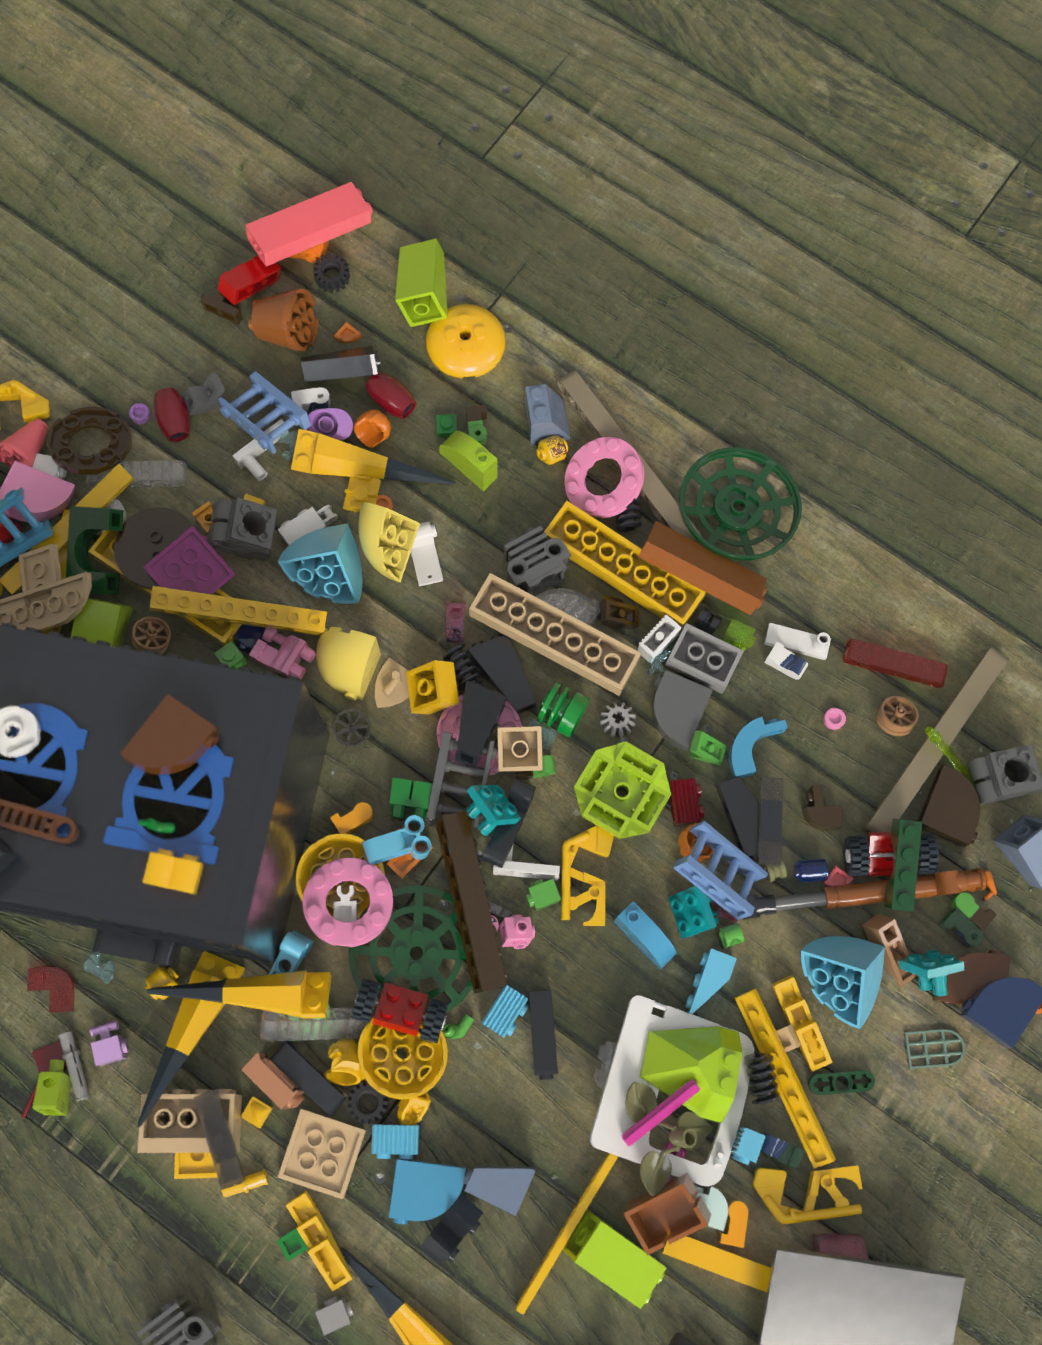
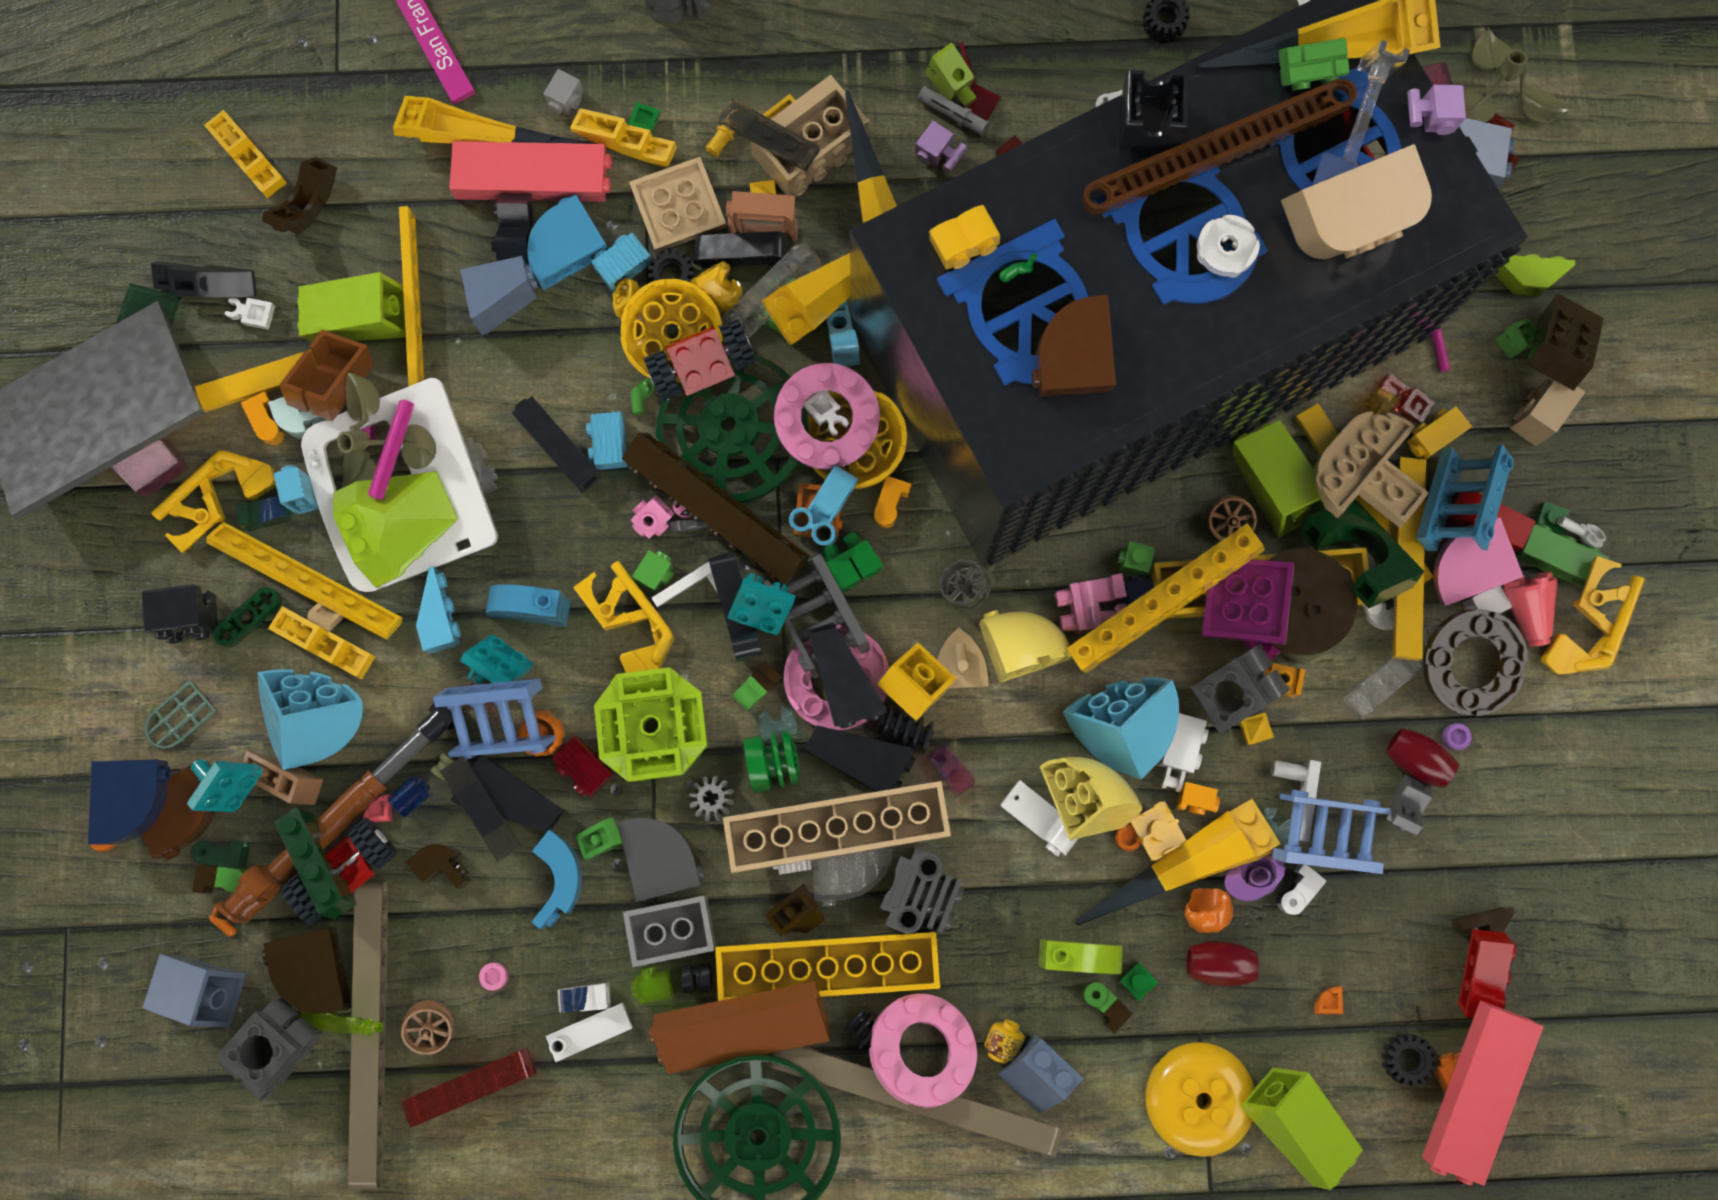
camera: 145 degrees right, 5 degrees up
dark orange cone [248,289,318,351] -> none
black slope [301,345,380,382] -> none
tan slope [498,726,543,771] -> none
white brick [637,615,681,664] -> none
clear light blue piece [647,649,670,676] -> none
bright green leg [715,922,744,950] -> none
black piece [744,1053,780,1105] -> none
none -> black piece [142,584,218,644]
none -> white plate [225,298,275,330]
none -> coral brick [450,141,612,202]
none -> light orange brick [1176,782,1220,815]

